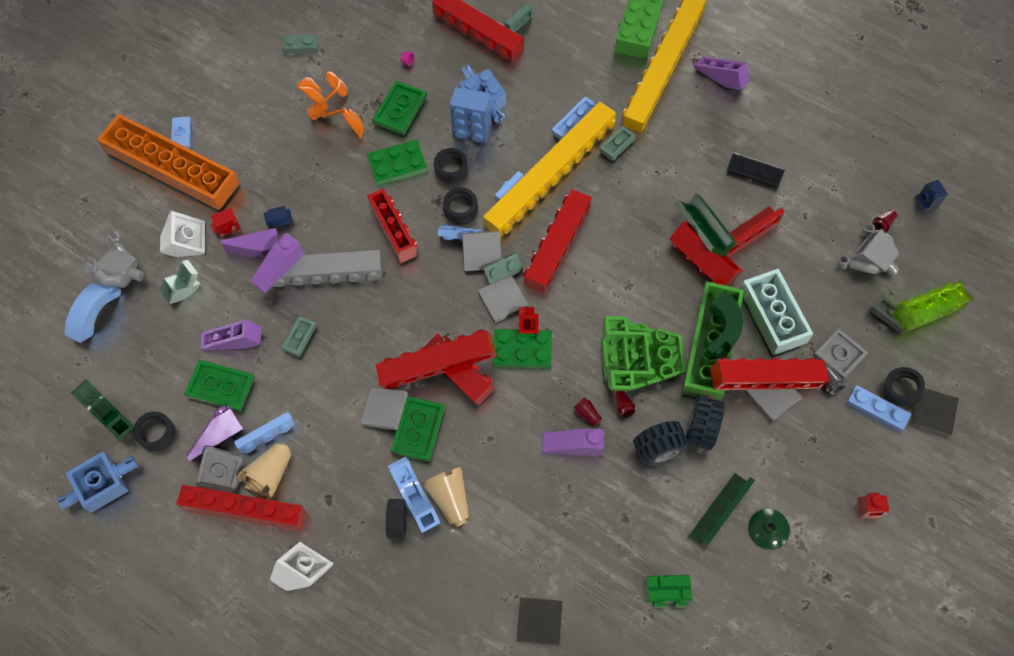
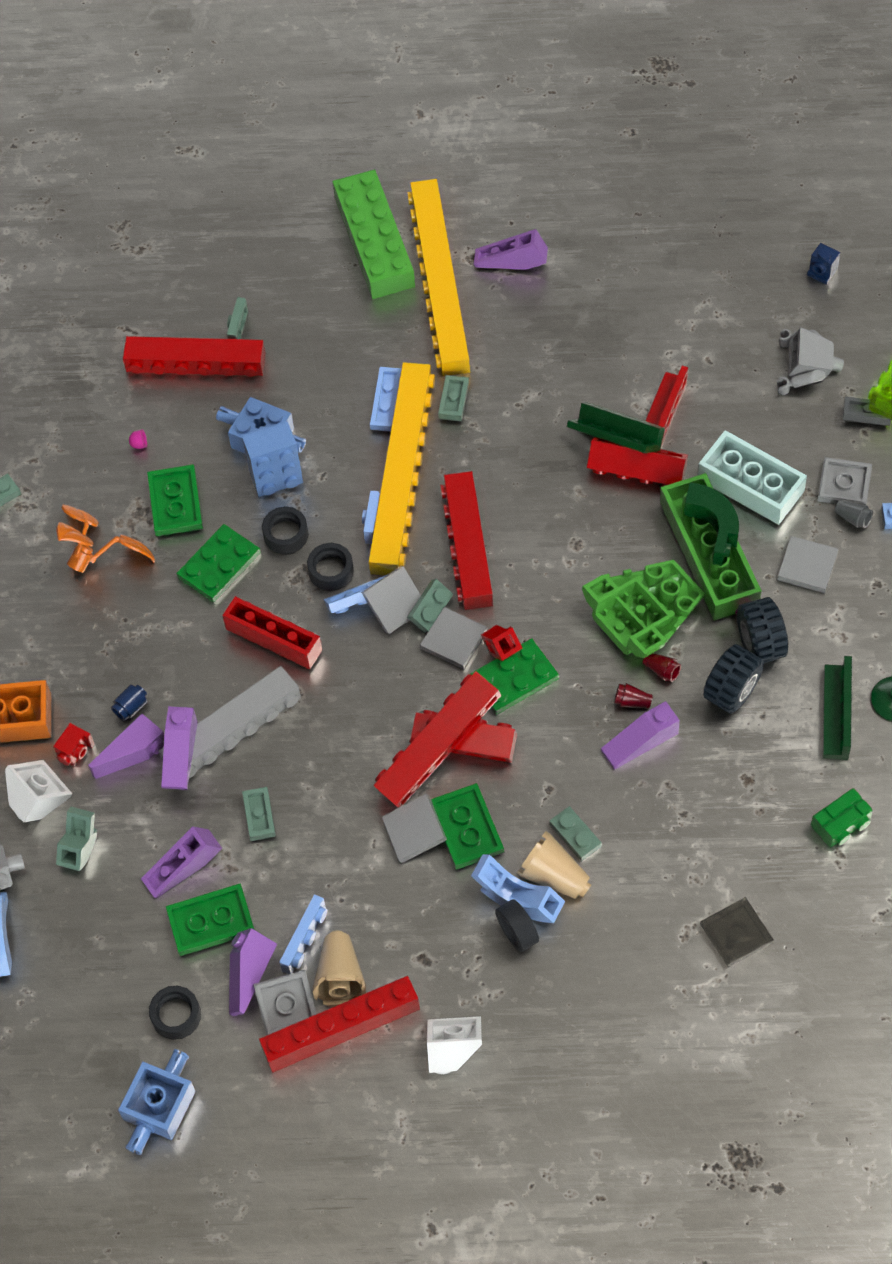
camera: 30 degrees left, 5 degrees down
dark green arch [71,379,135,441] -> none
red brick [710,358,829,390] -> none
black plate [727,152,785,187] -> none
dark red cone [872,209,898,233] -> none
none -> sand green plate [549,806,602,862]

